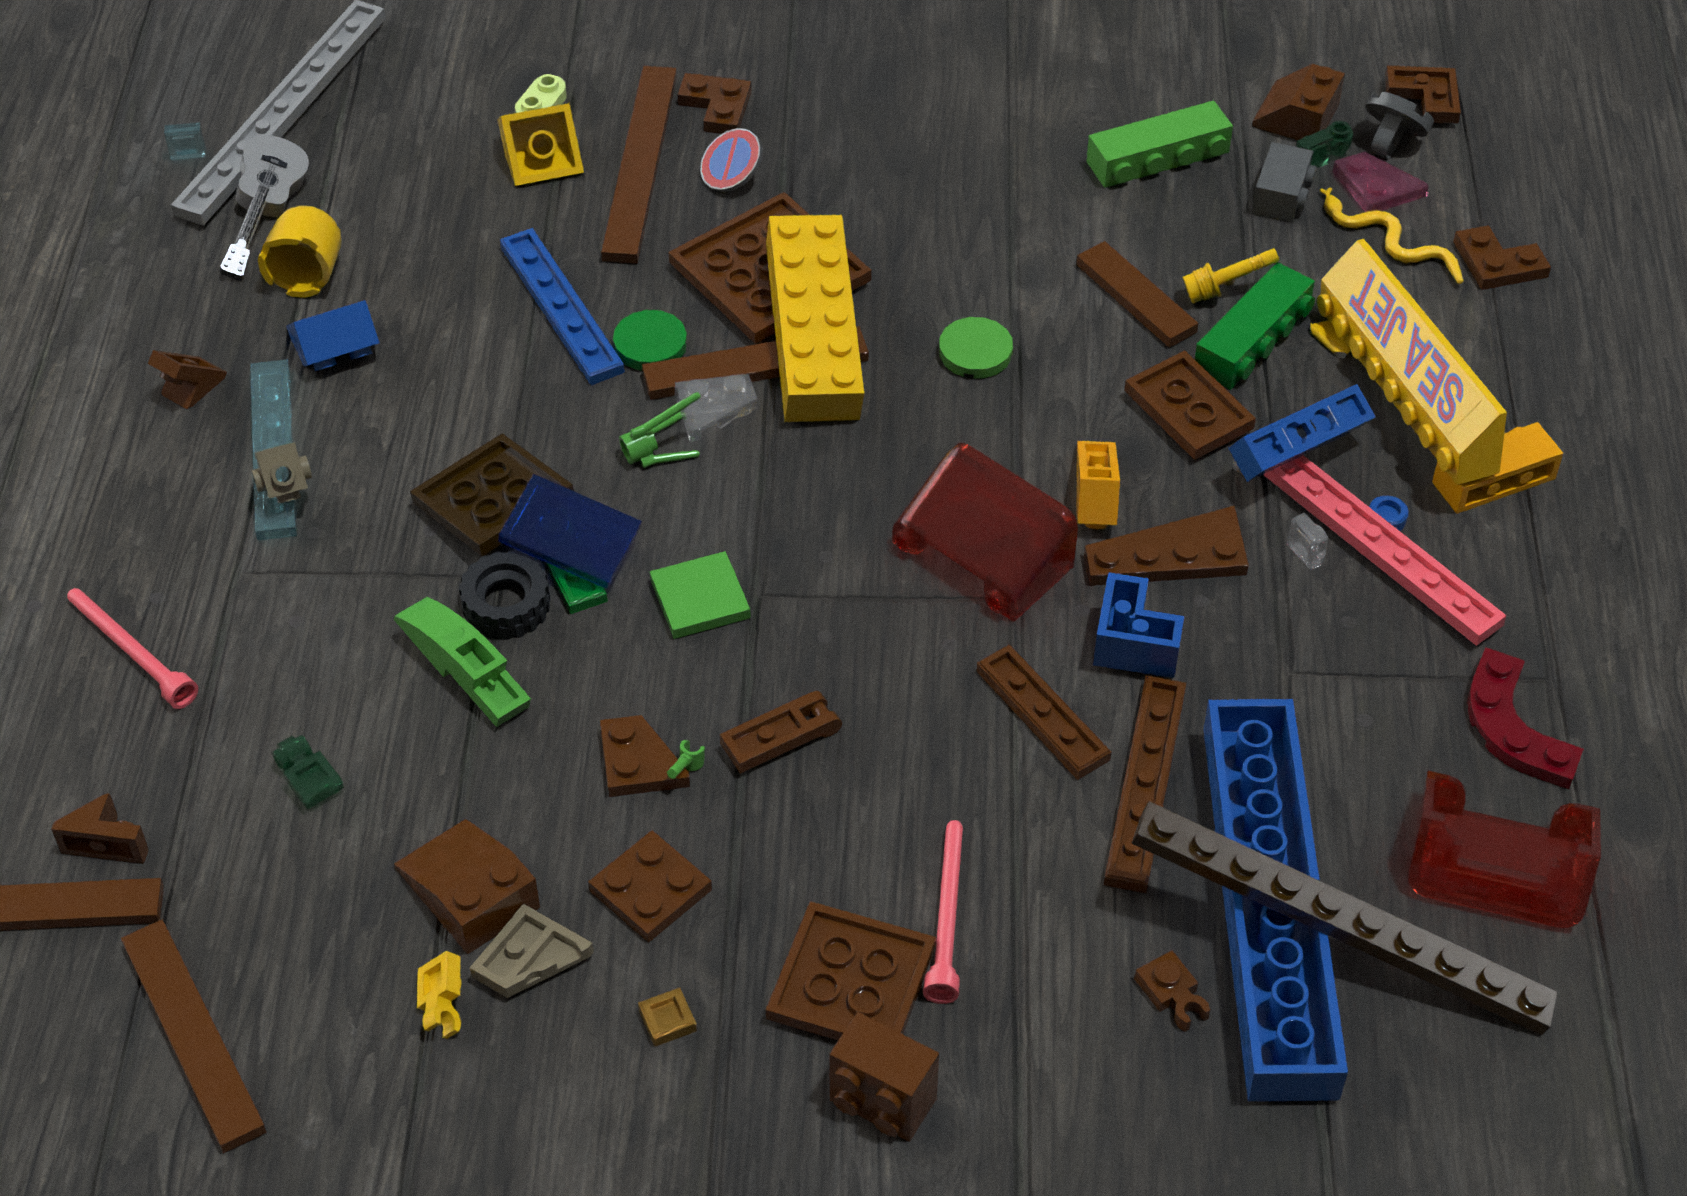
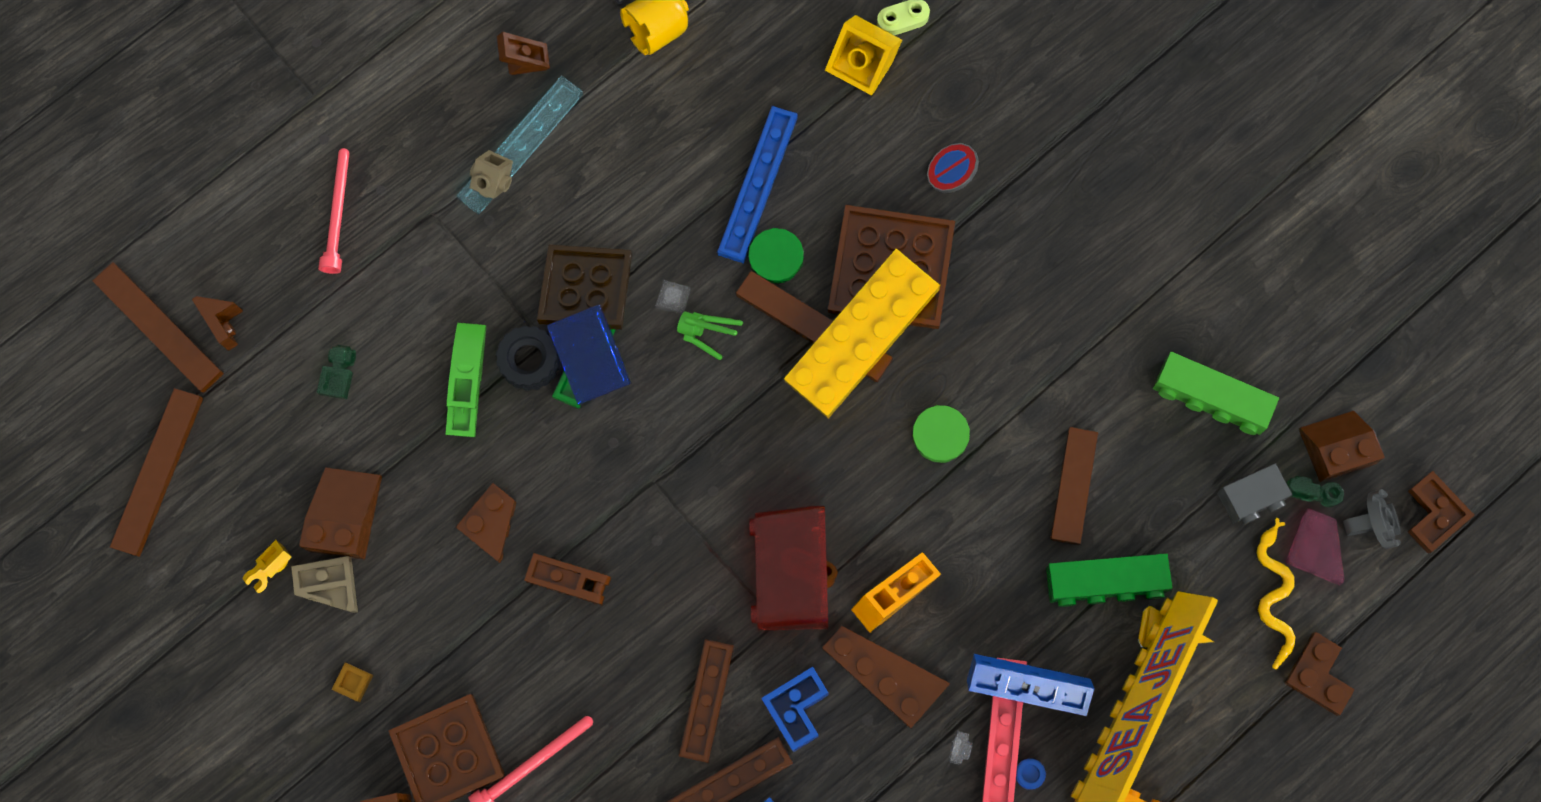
camera: 55 degrees right, 25 degrees up
blue slope [286,300,380,371] -> none
reddish brown plate [588,830,712,943] -> none
reddish brown tile [601,66,677,264] -> none
bright green tile [650,551,751,639] -> none
bright green hand [667,740,705,779] -> none
clear wing [675,374,757,442] -> none
reddish brown plate [678,73,752,134] -> none
reddish brown plate [1124,350,1256,460] -> none
yellow piece [1182,248,1280,304] -> none
none -> clear plate [656,280,691,315]

